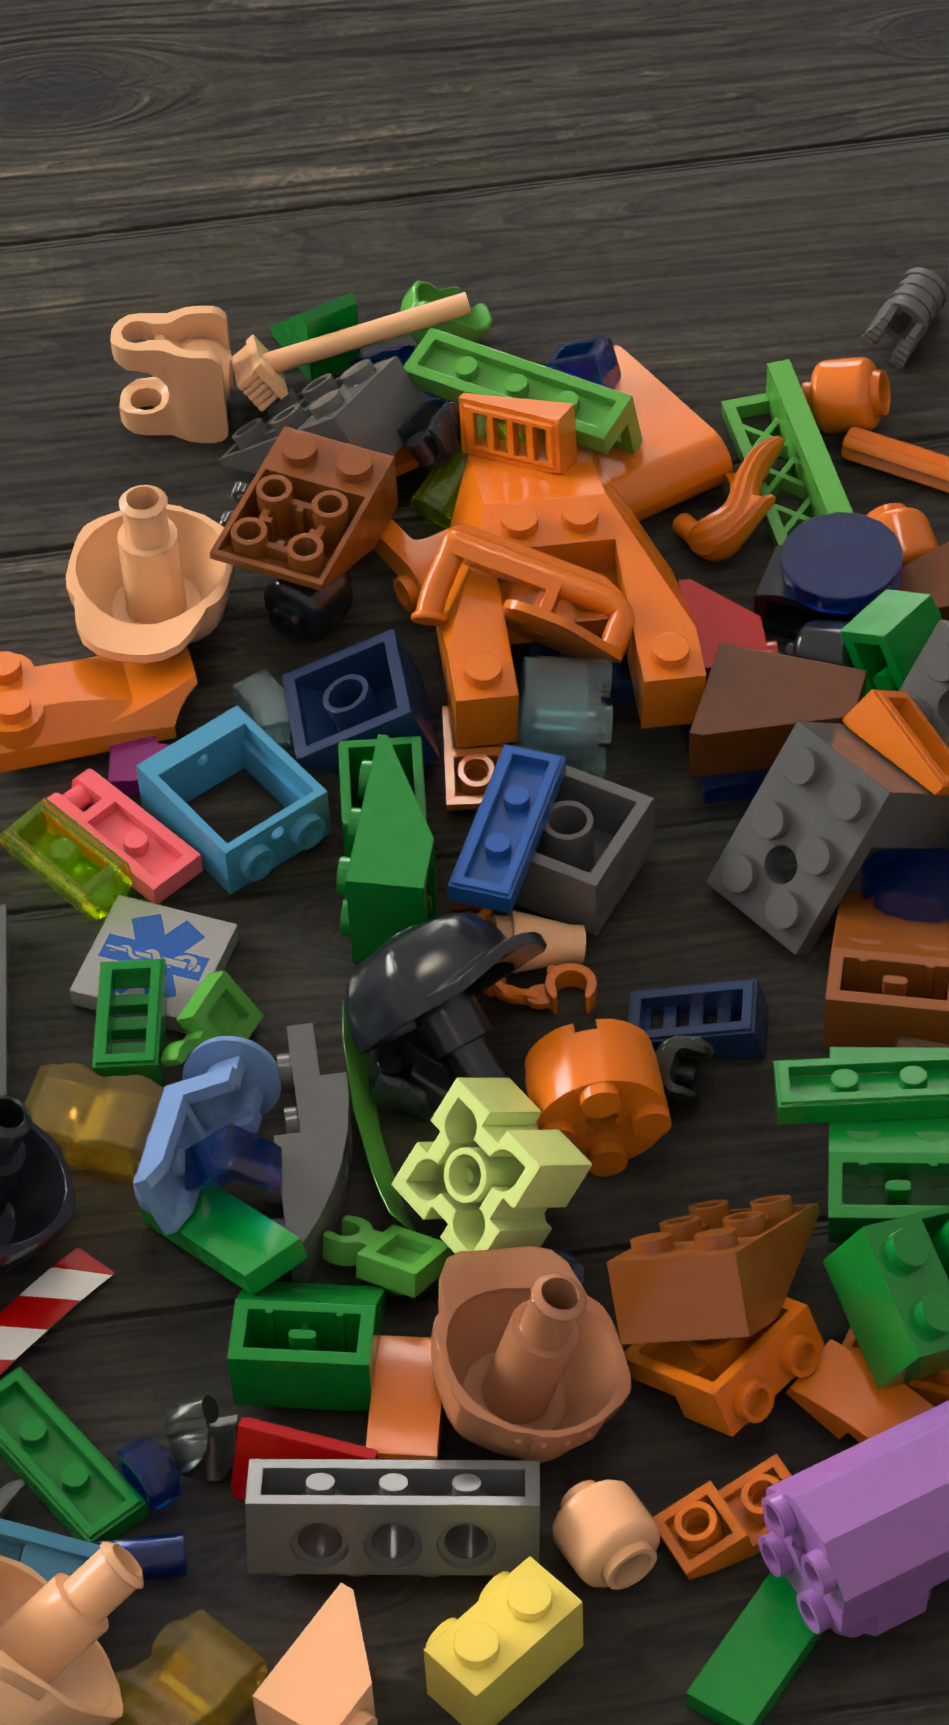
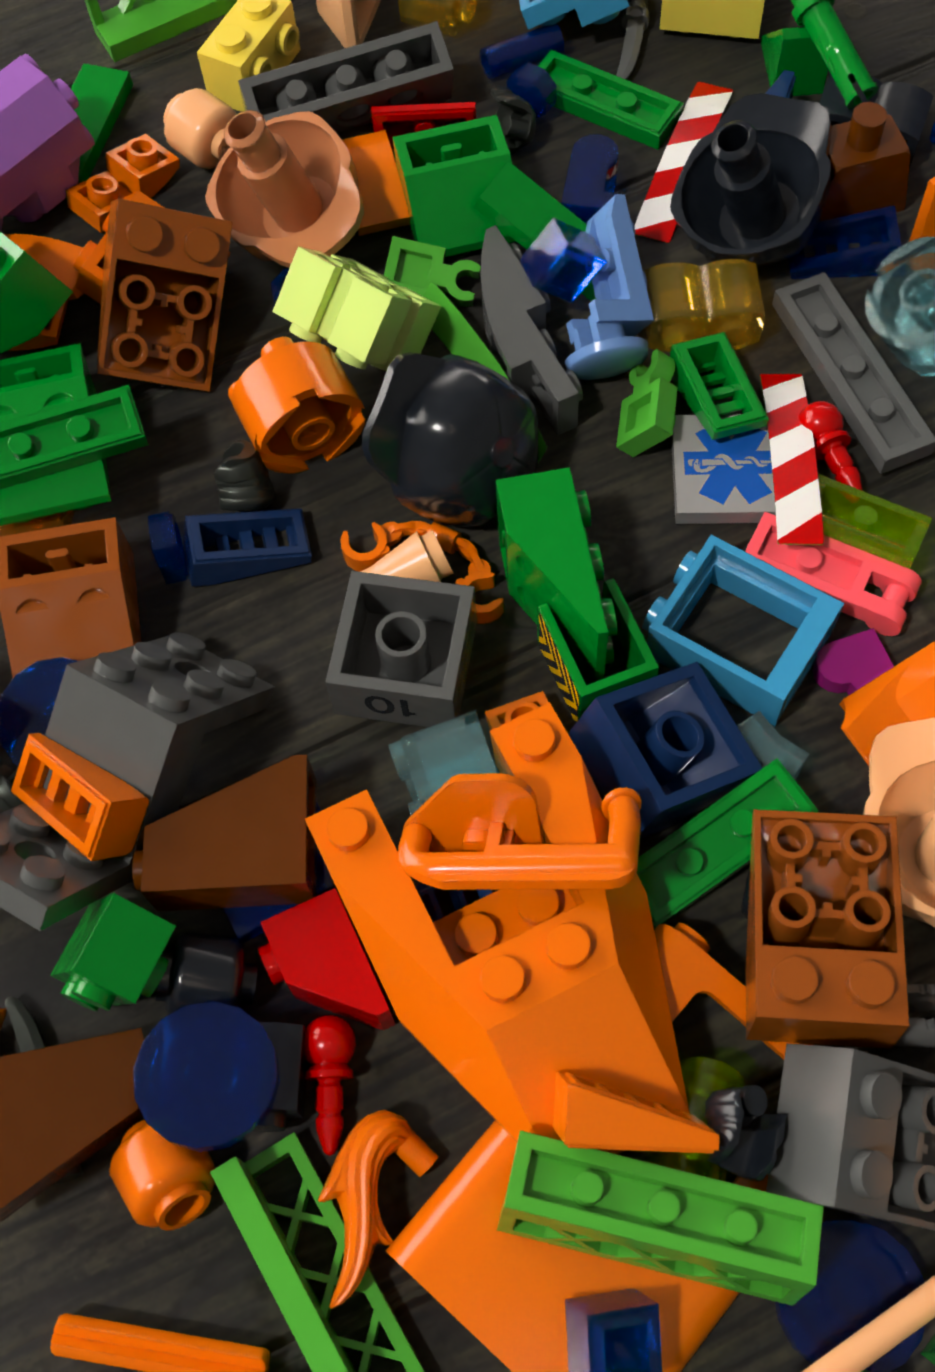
camera: 165 degrees right, 15 degrees up
blue tile [447,744,566,914] -> none
none -> clear blue tile [148,511,188,584]
none -> red bar [304,1015,356,1156]
none -> clear blue leg [561,134,619,224]
none -> green tile [637,758,819,928]
none -> sticker [760,374,824,545]
none -> red bar [799,401,863,499]

